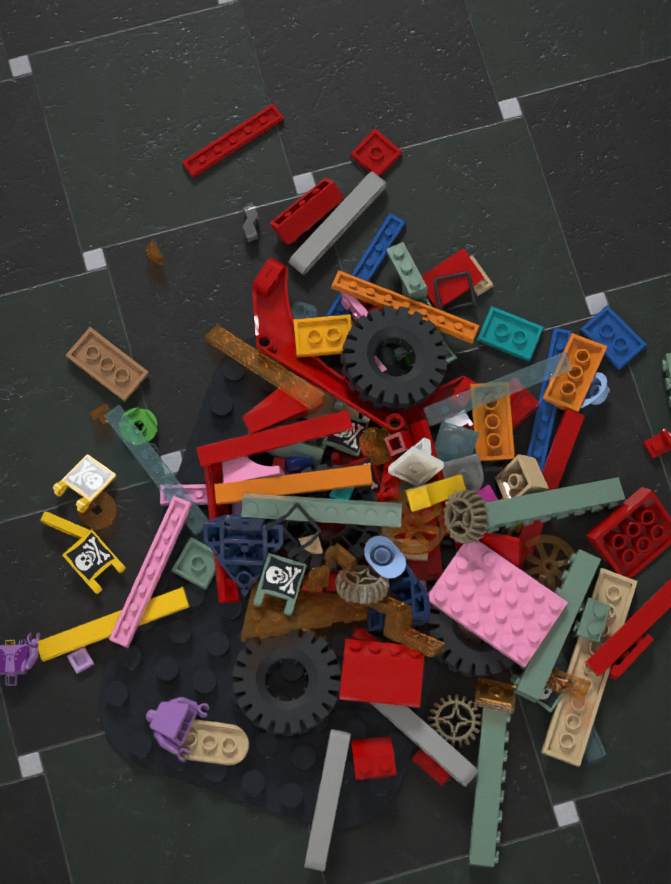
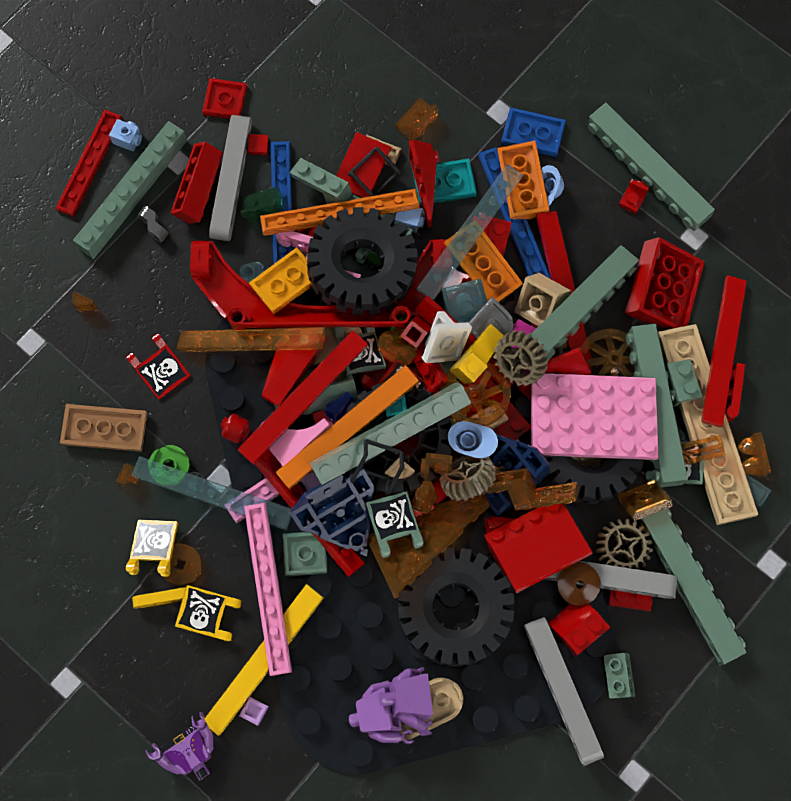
camera: 30 degrees left, 0 degrees up
none -> sand green brick [73,121,187,259]
none -> light blue brick [109,119,142,152]
none -> flag [126,334,191,400]
none -> red head [219,414,251,444]
none -> clear green bracket [240,187,284,221]
none -> red tile [248,134,269,155]
none -> medium lavender torso [379,667,433,736]
none -> clear orange bracket [395,98,438,140]
none -> light blue brick [395,208,425,233]
none -> red wedge [409,140,439,227]
none -> reddish brown dish [557,562,601,605]
none -> sand green bracket [604,653,635,699]
none -> clear orange tile [737,432,771,477]

